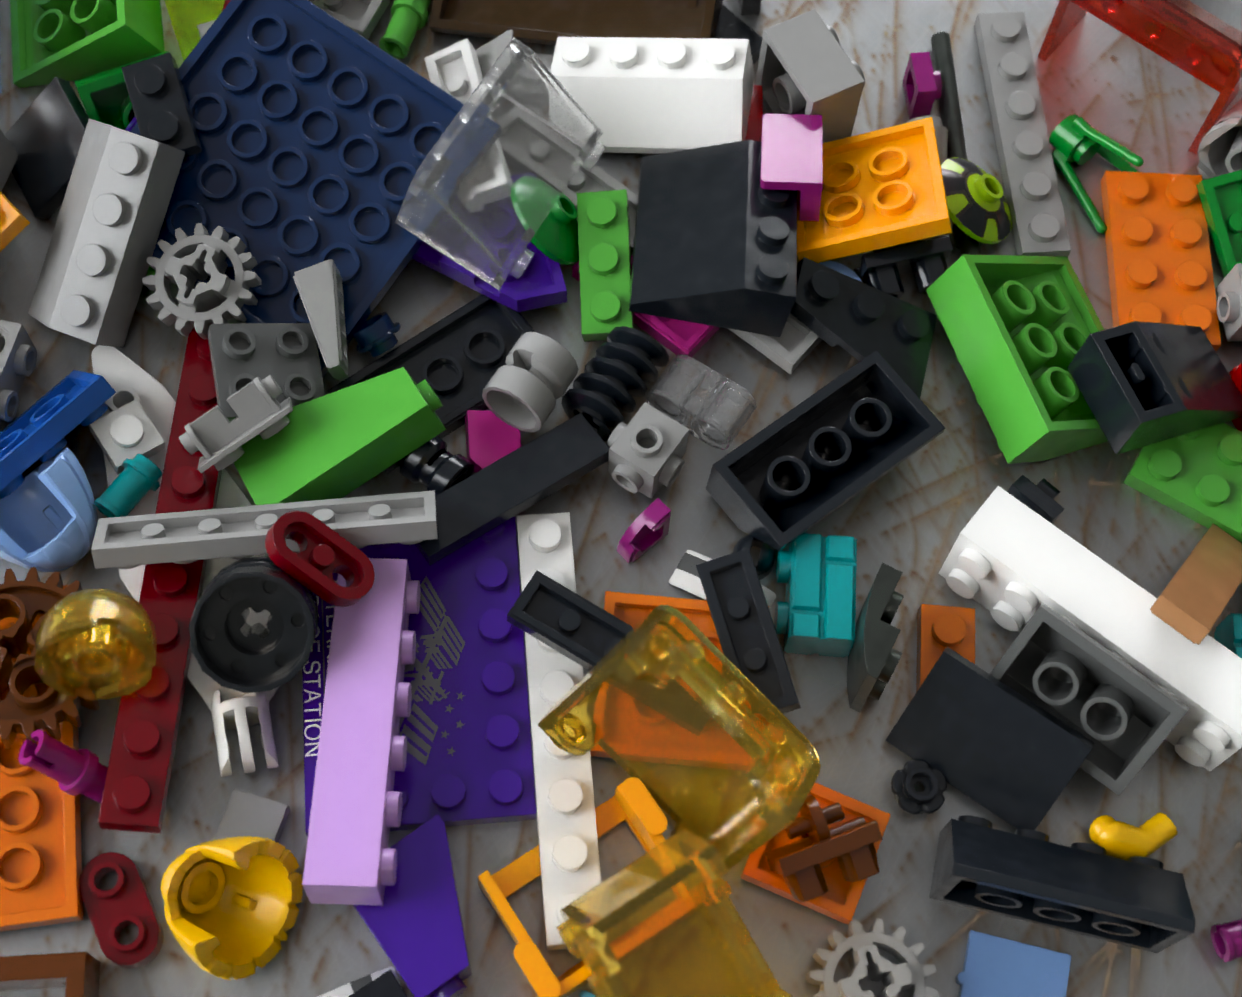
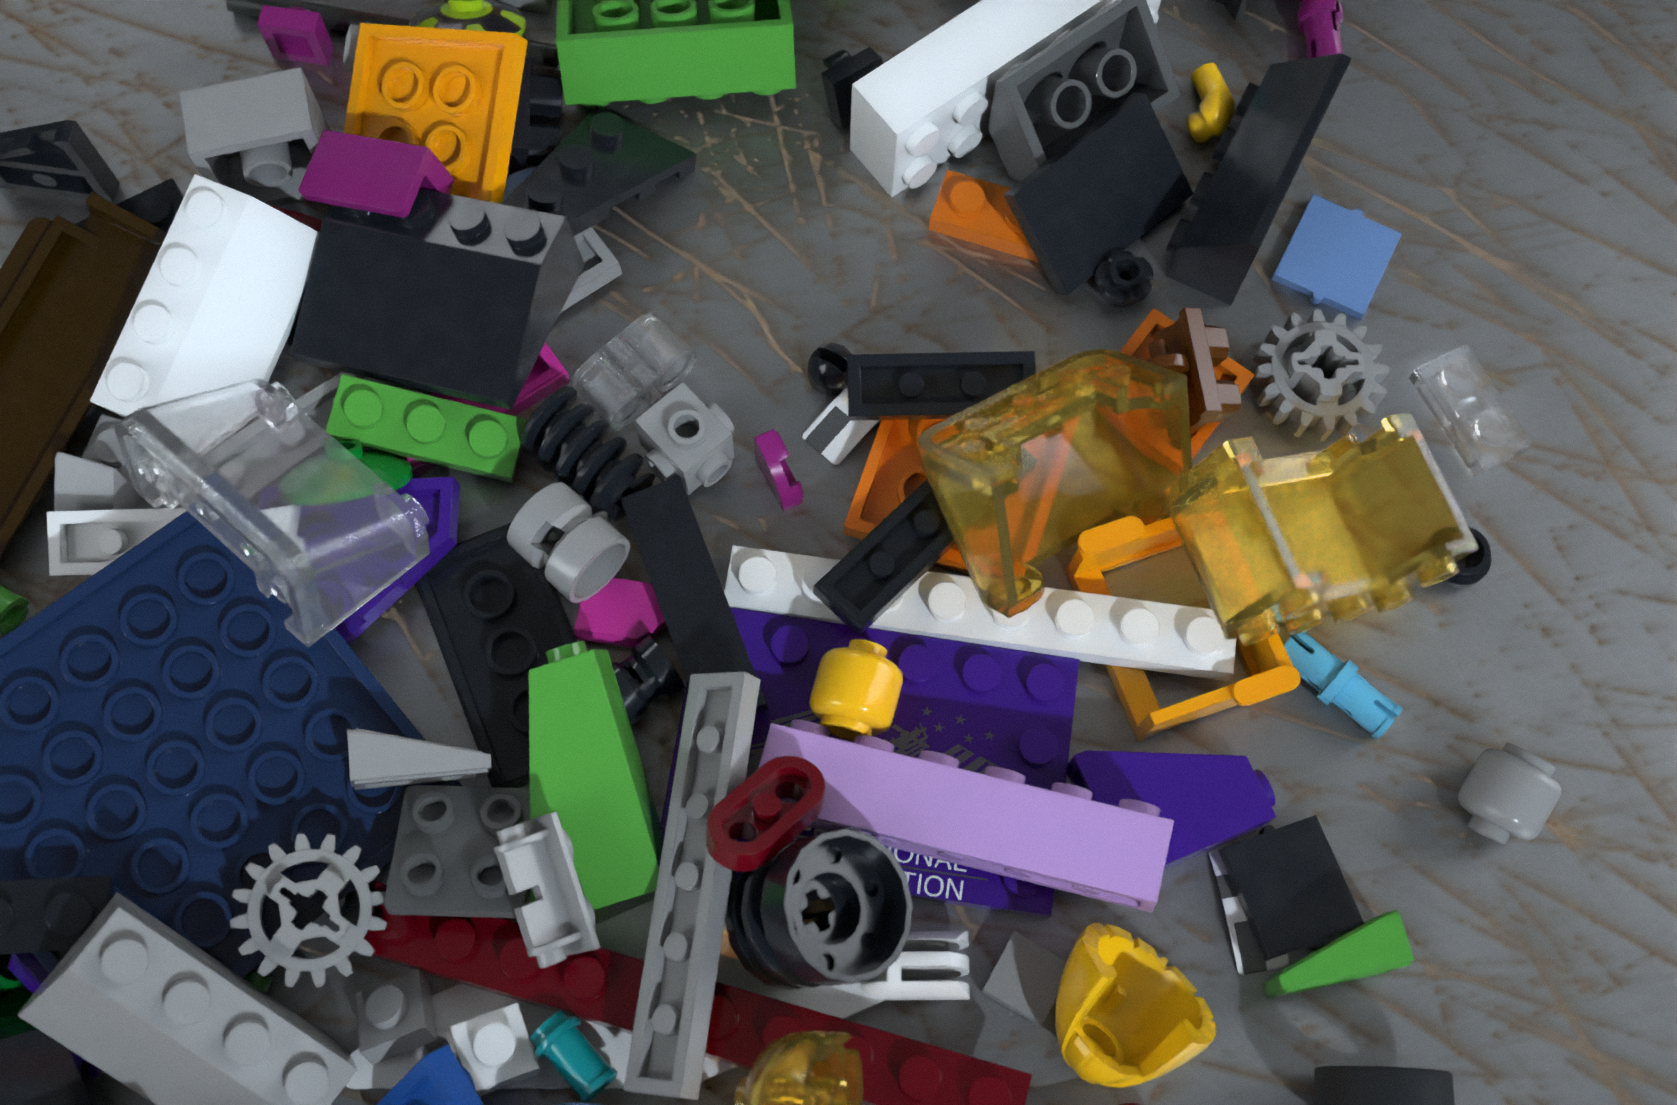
camera: 75 degrees left, 5 degrees up
dark blue plate [352,312,401,357] -> none
black slope [706,350,945,551] -> none
teal brick [774,533,857,658] -> none
pearl dark grey slope [847,563,904,712] -> none
none -> light grey plate [356,969,437,1065]
none -> yellow head [809,639,903,741]

